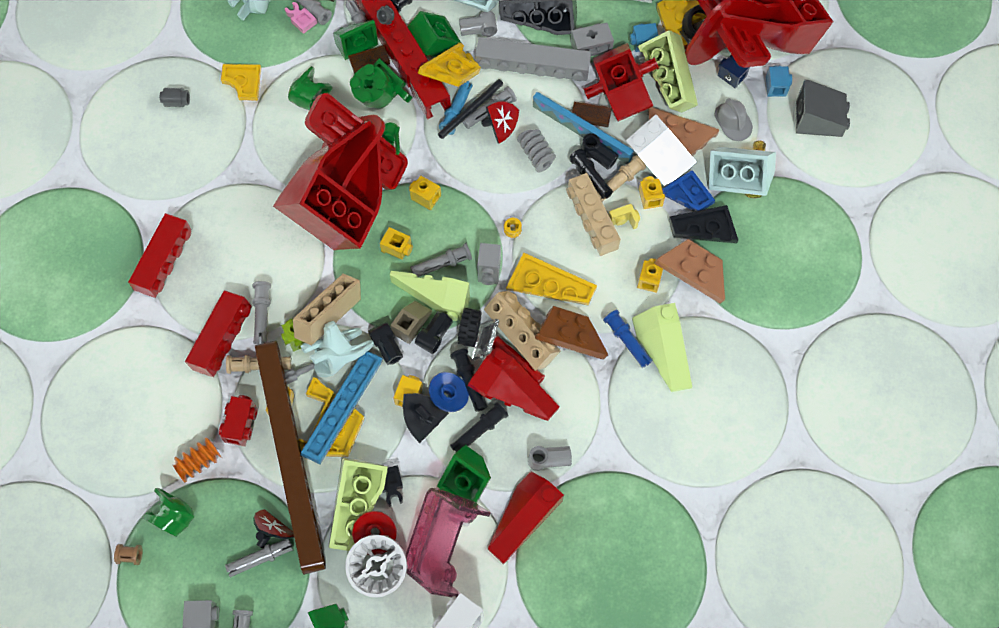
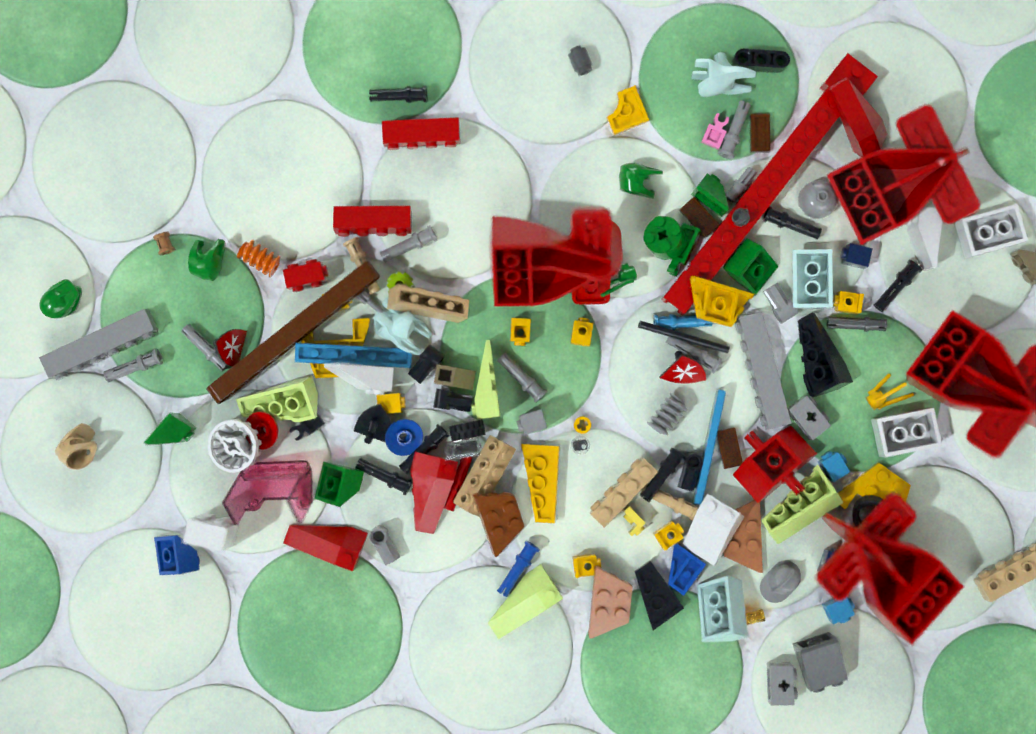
camera: 70 degrees right, 20 degrees up
none -> white slope [324,363,394,395]
none -> black pin [369,85,428,103]
none -> clear tile [571,436,590,455]
none -> light grey brick [767,662,797,706]

